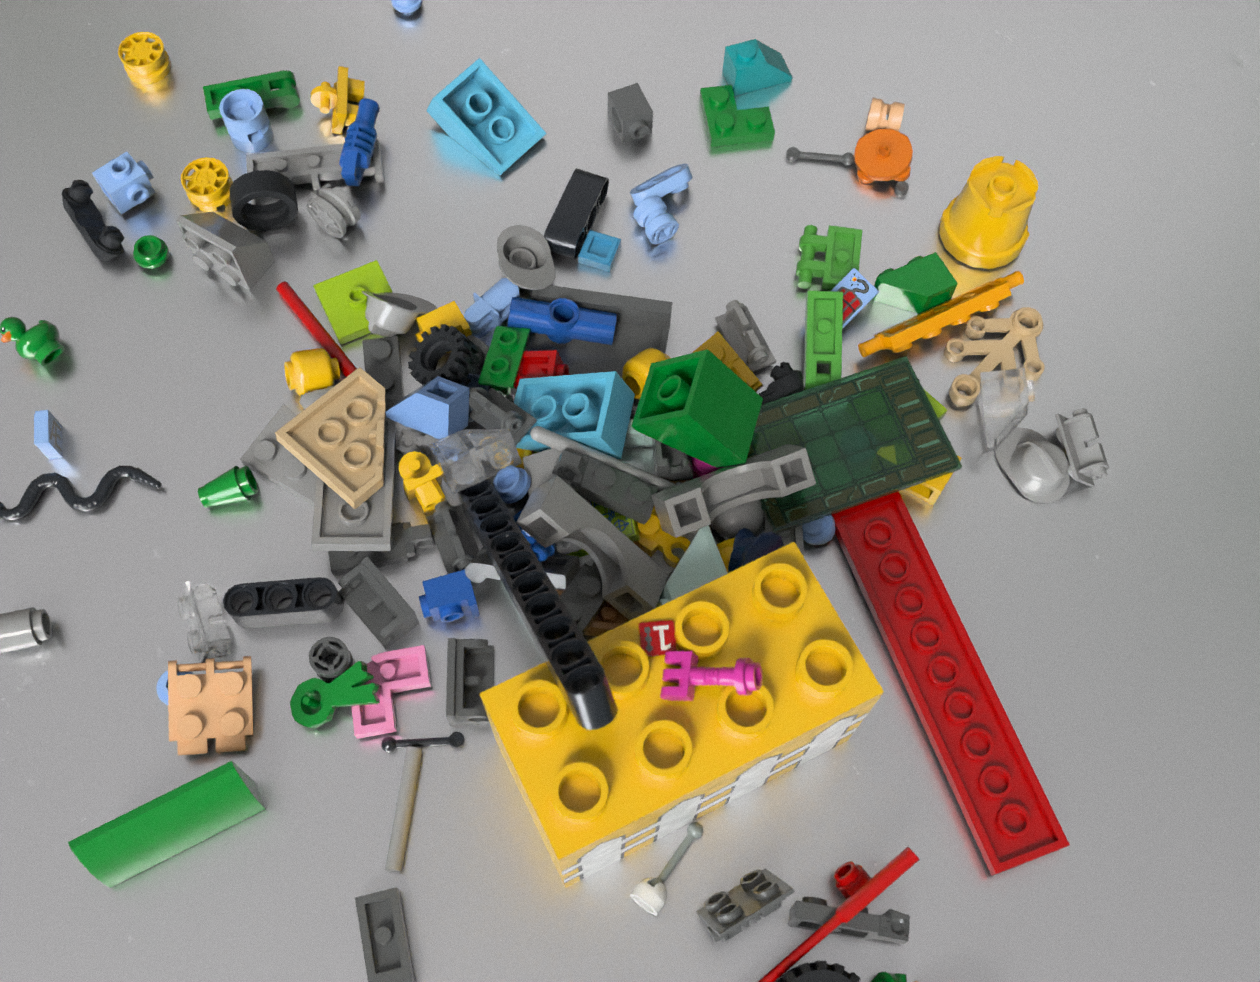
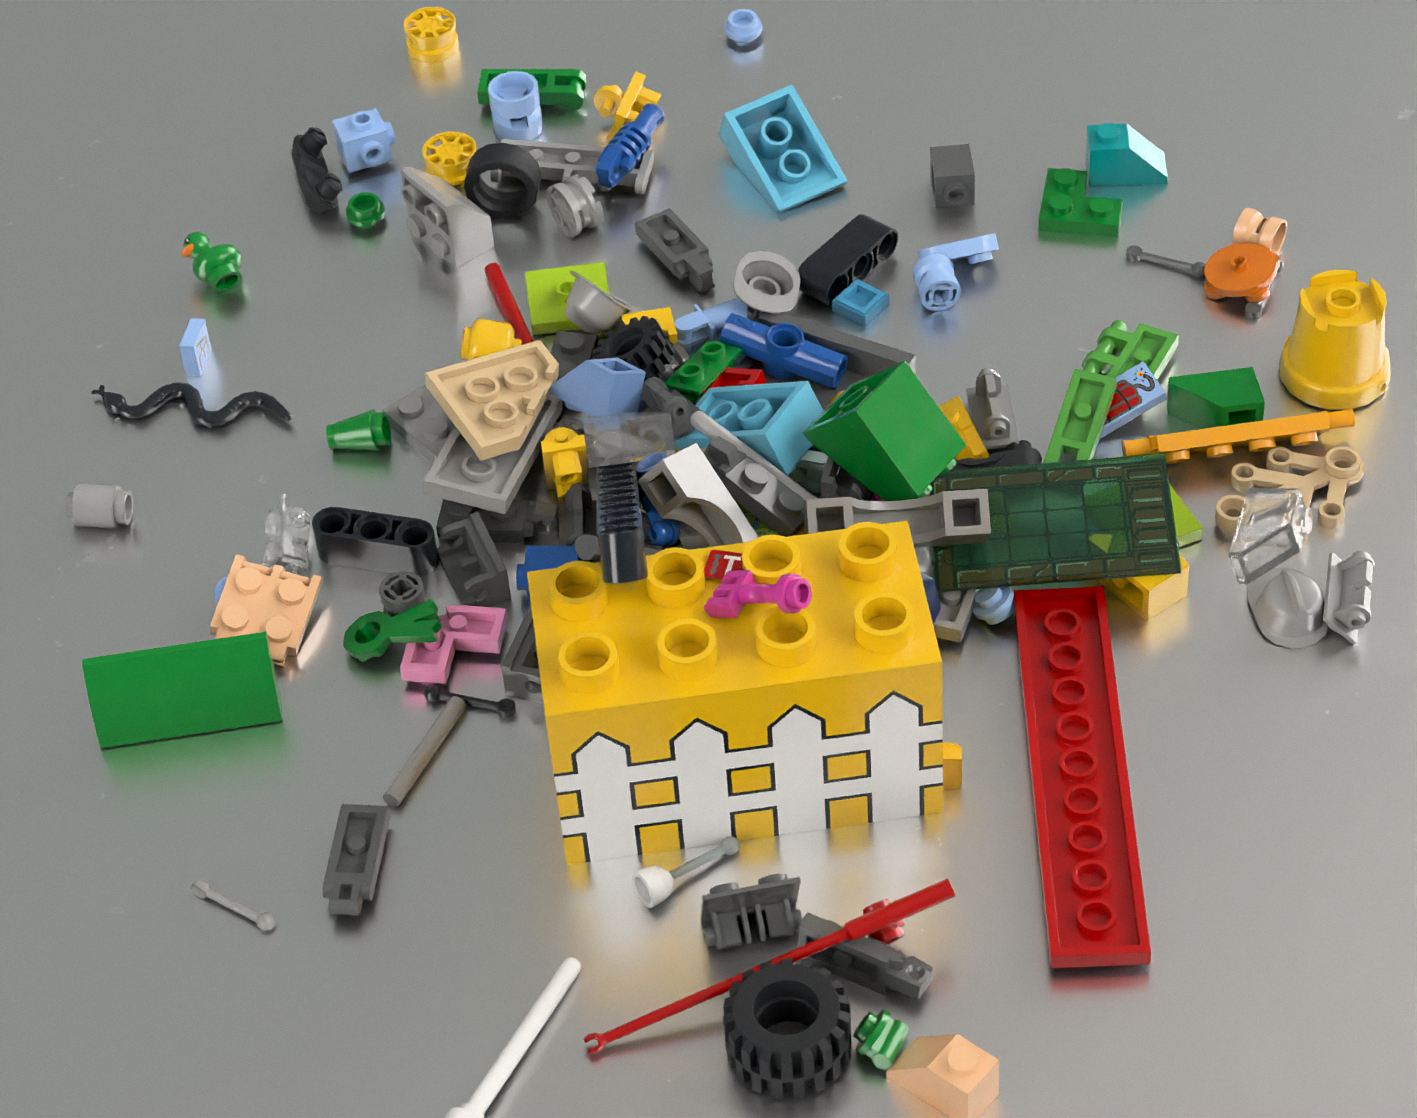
camera: 25 degrees right, 20 degrees down
none -> dark grey hinge [634,208,715,293]

